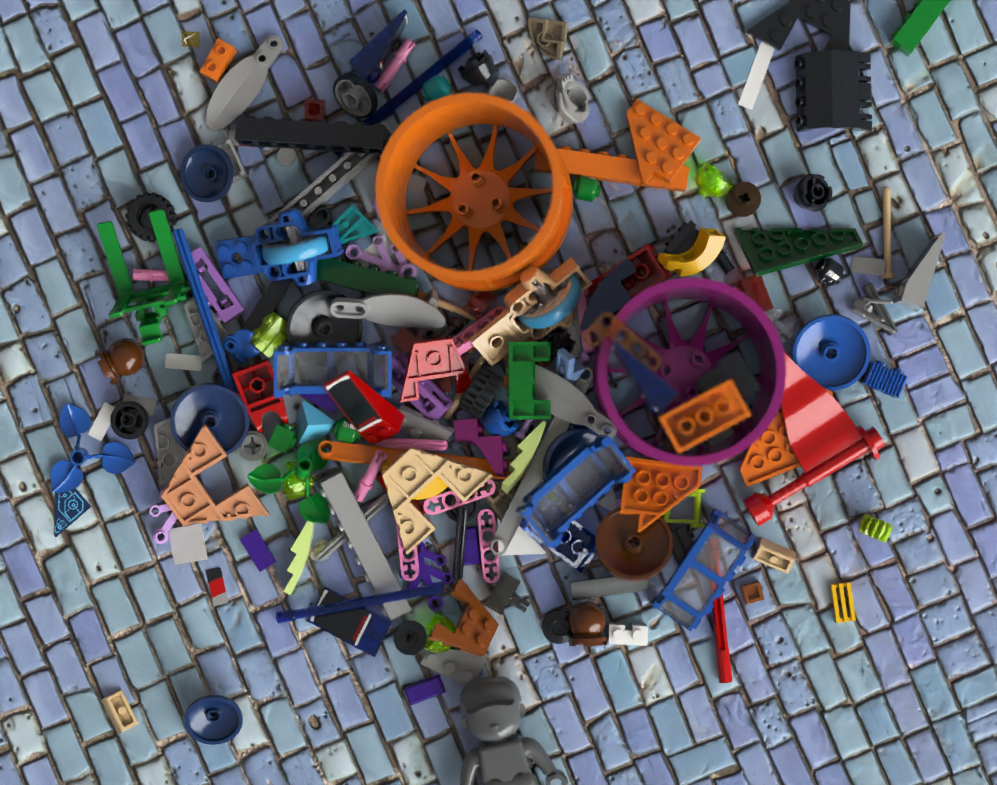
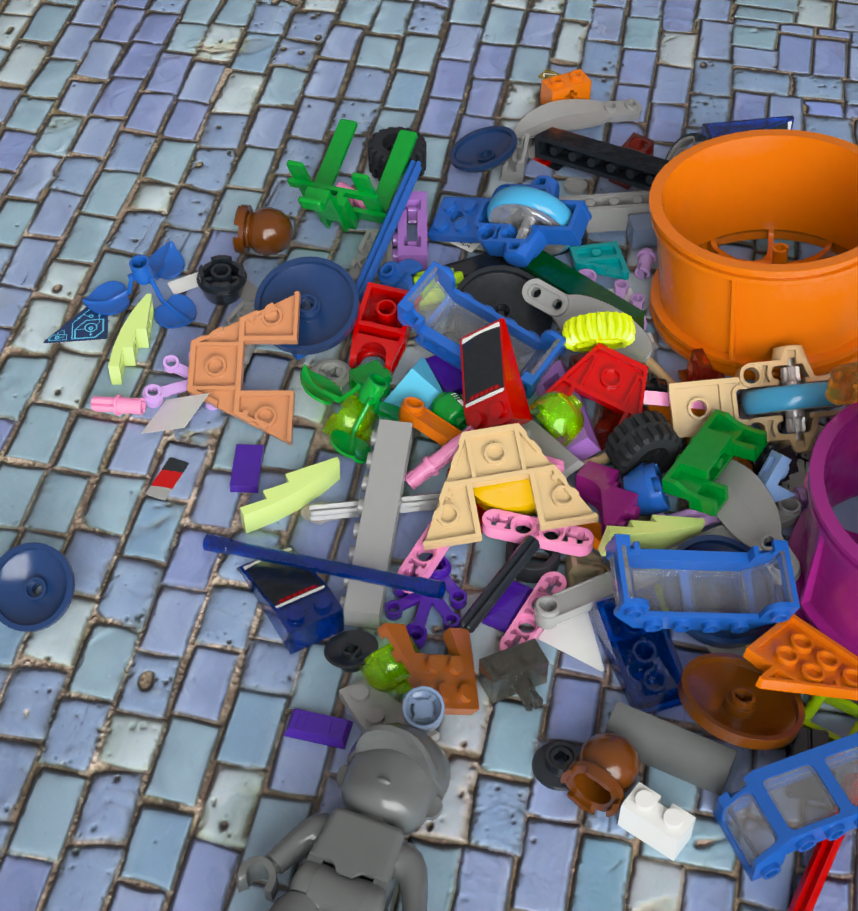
camera: 30 degrees right, 40 degrees down
none -> bright pink axle [90,394,146,416]
none -> yellowish green slope [108,294,154,385]
none -> sand blue wheel [402,686,445,733]
none -> clear neon green cylinder [530,391,584,446]
none -> neon yellow gear [562,311,636,353]
none -> sand blue brick [626,213,657,250]

